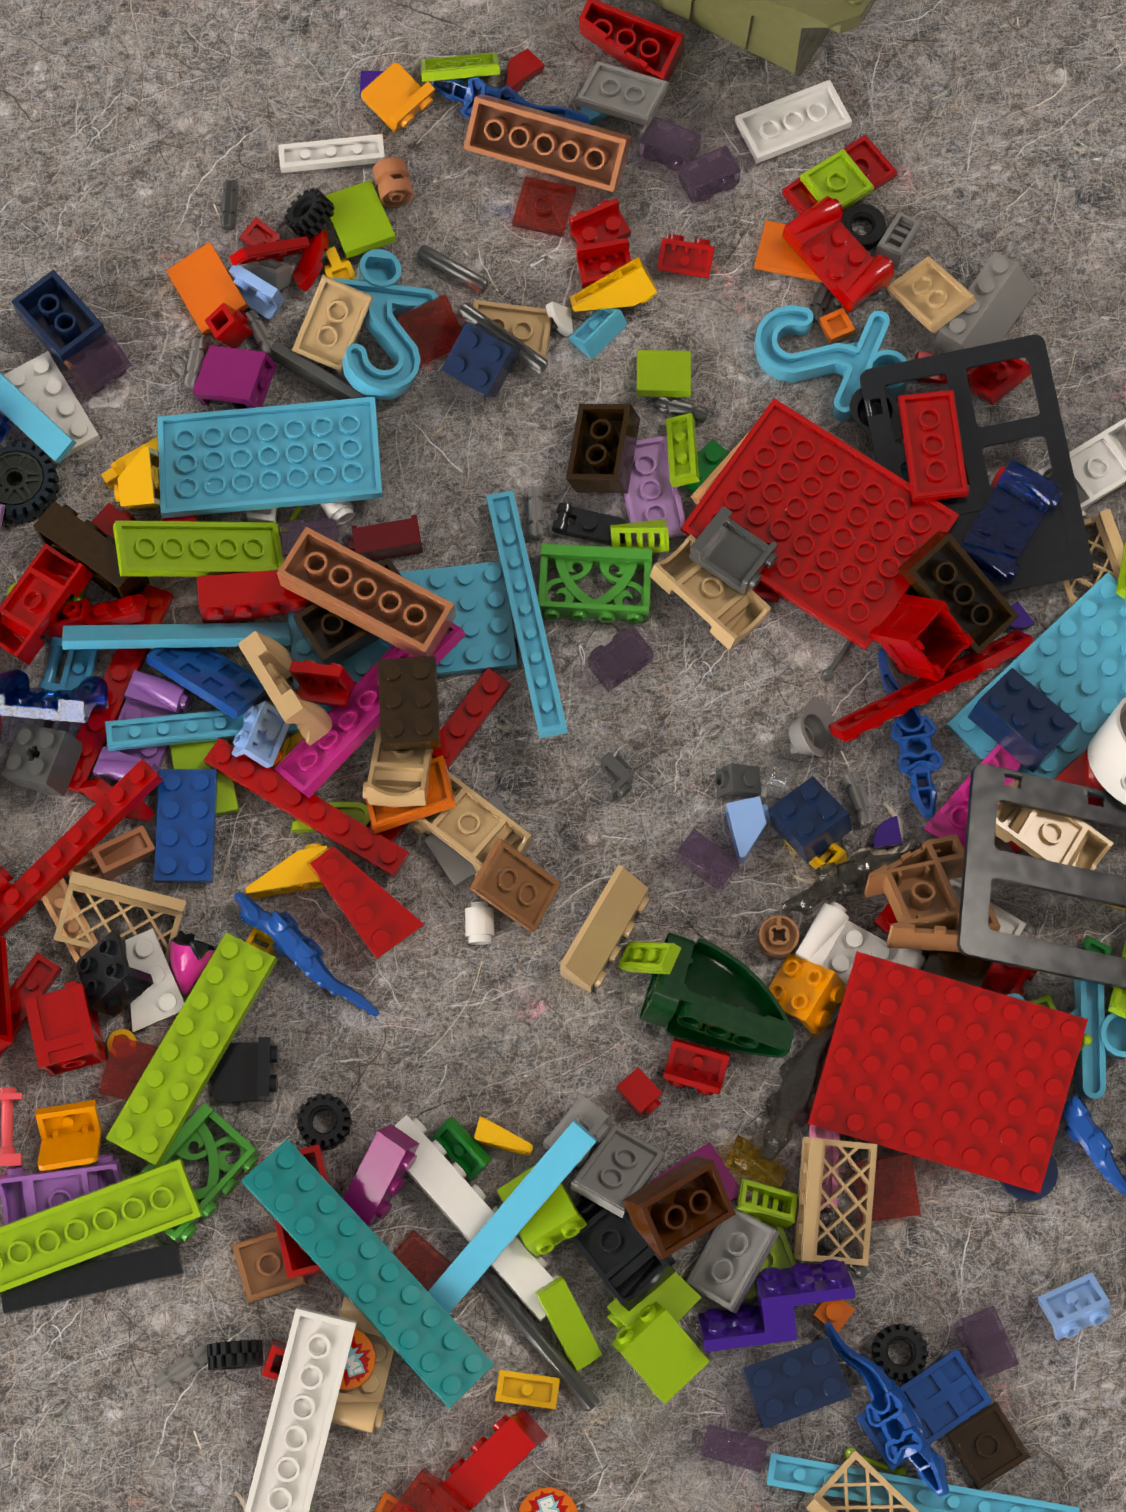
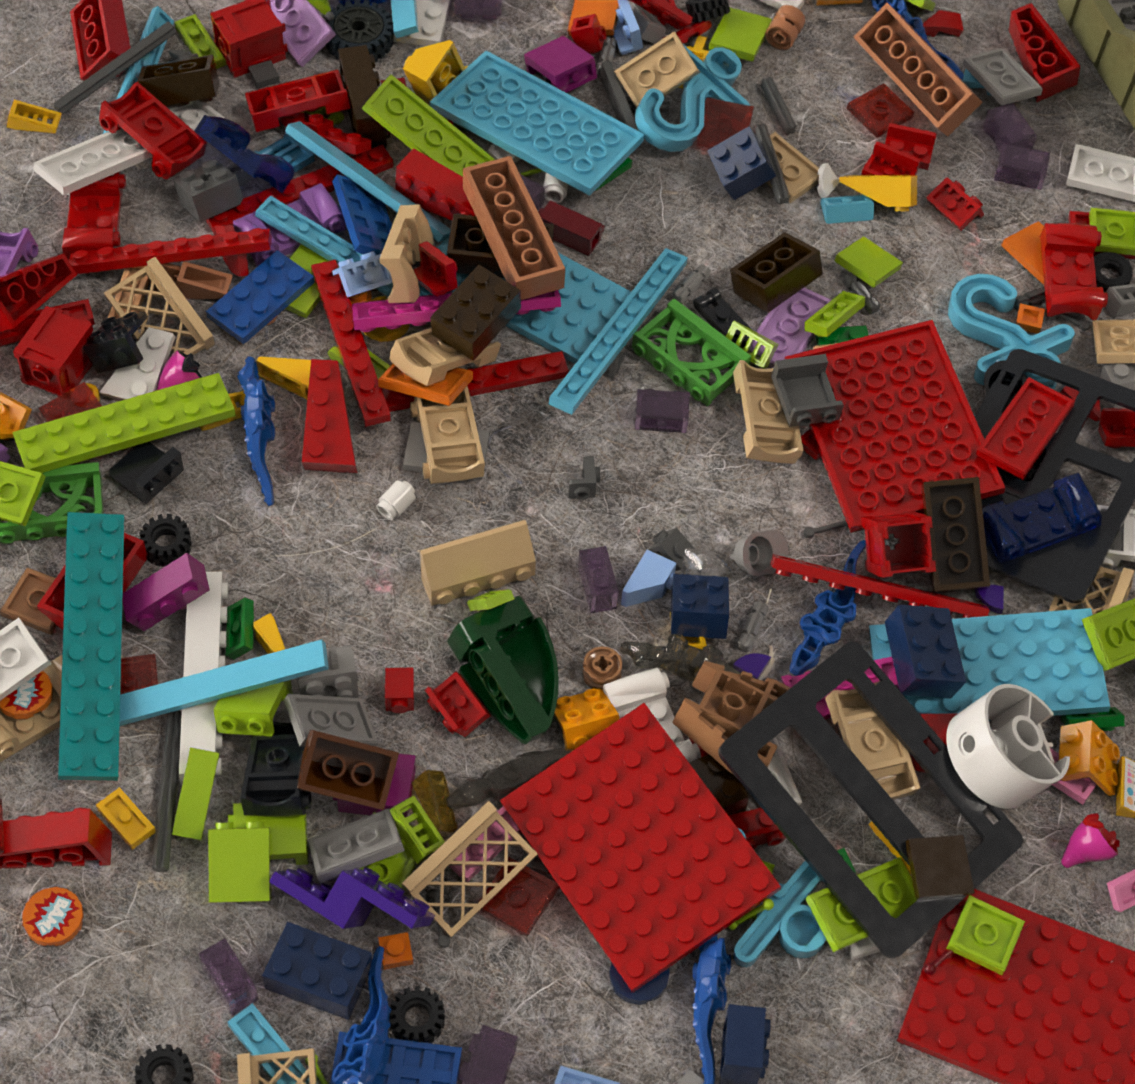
camera: 35 degrees right, 15 degrees down
medium nougat tile [469,838,561,933] -> none

